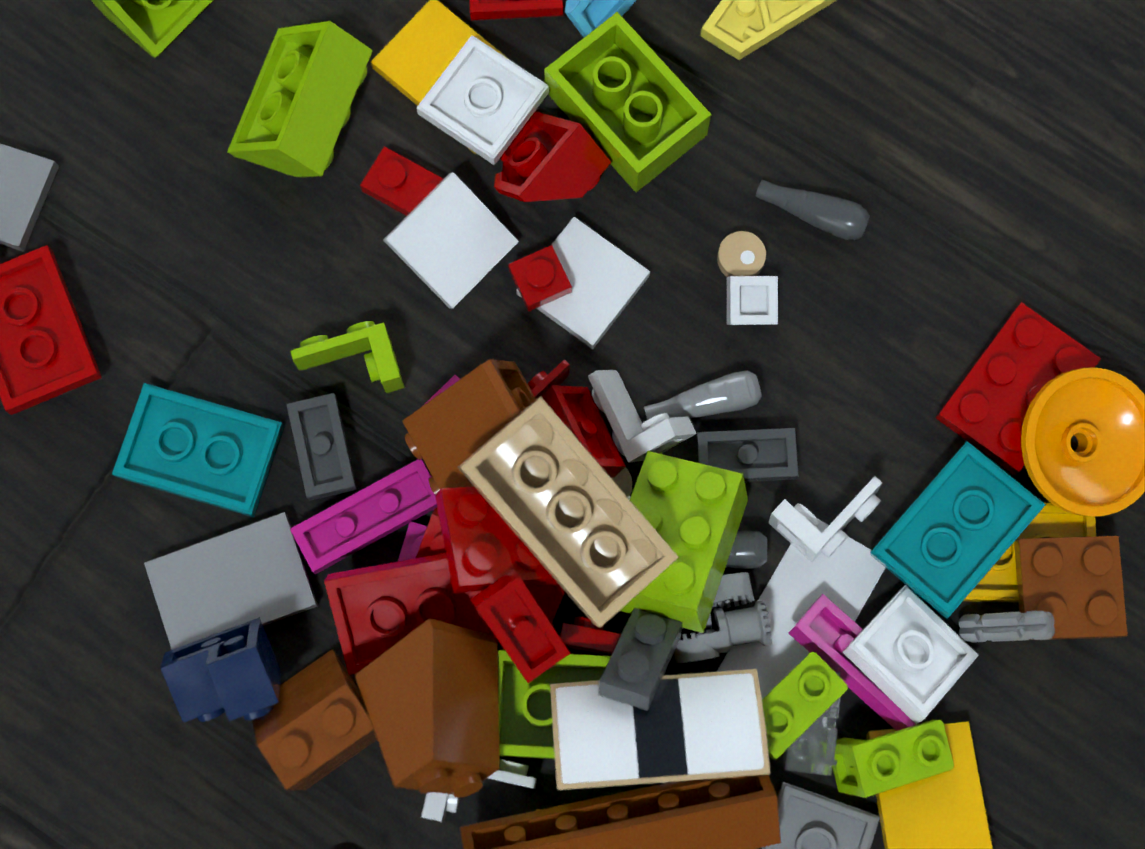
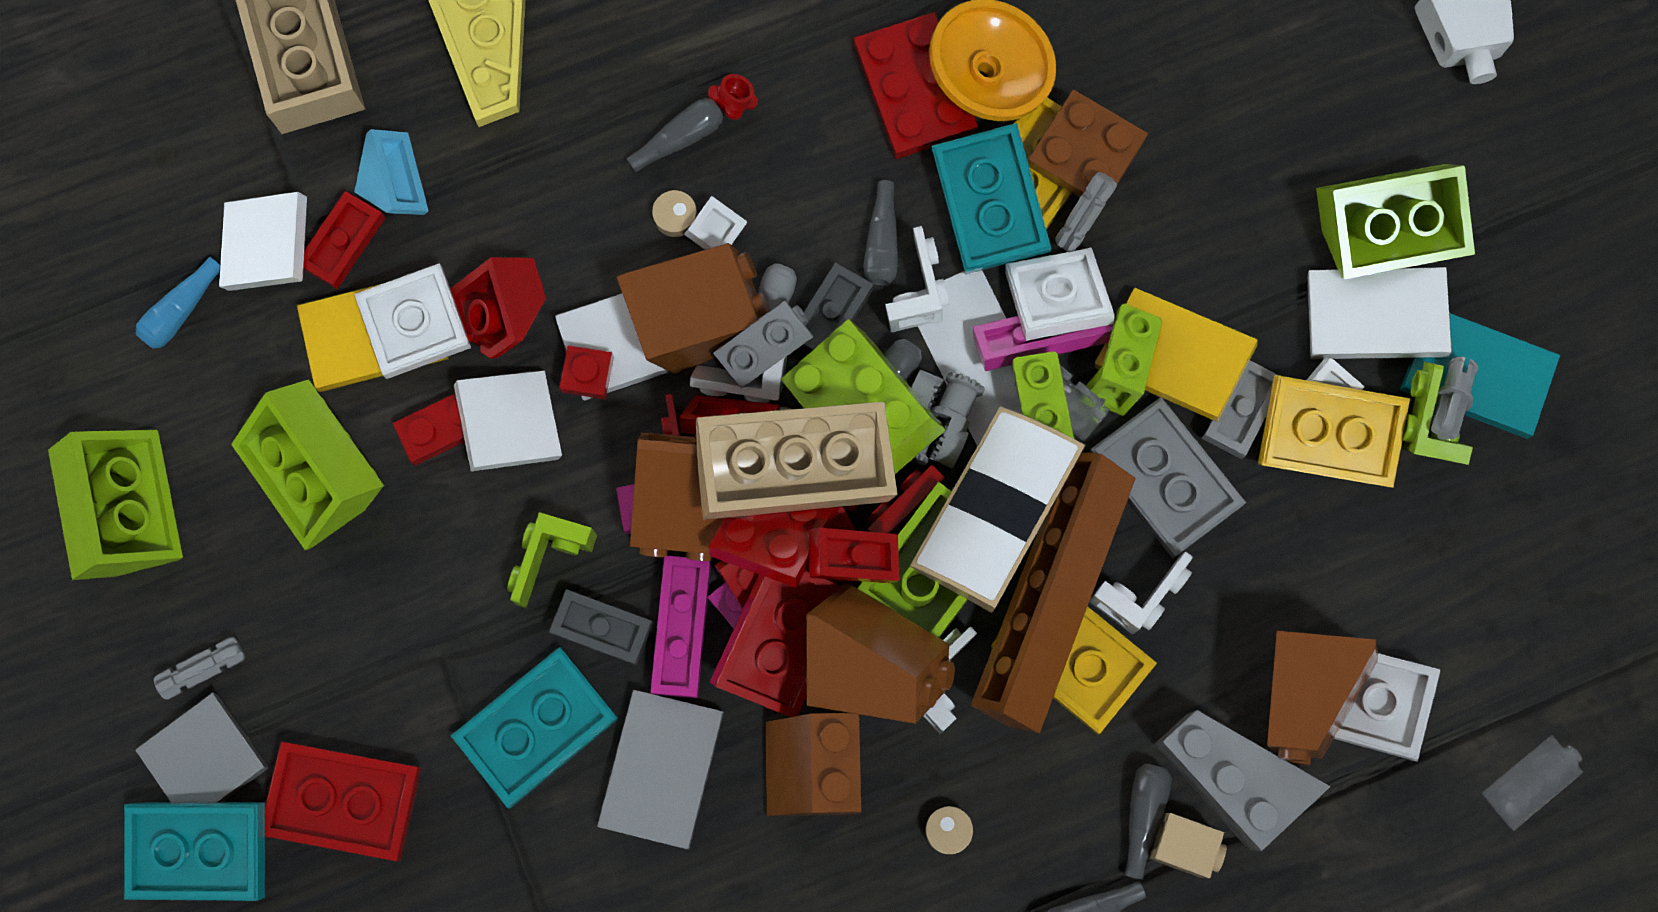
camera: 55 degrees left, 0 degrees up
dark blue brick [160,617,281,723] -> none
lime brick [544,12,711,193] -> none
dark grey plate [598,608,683,711] -> none
none -> light grey axle [154,637,245,699]
none -> dark orange slope [617,243,771,375]
none -> red plate [707,74,758,120]
none -> light grey hinge [713,300,813,388]
none -> dark grey piece [863,180,898,286]

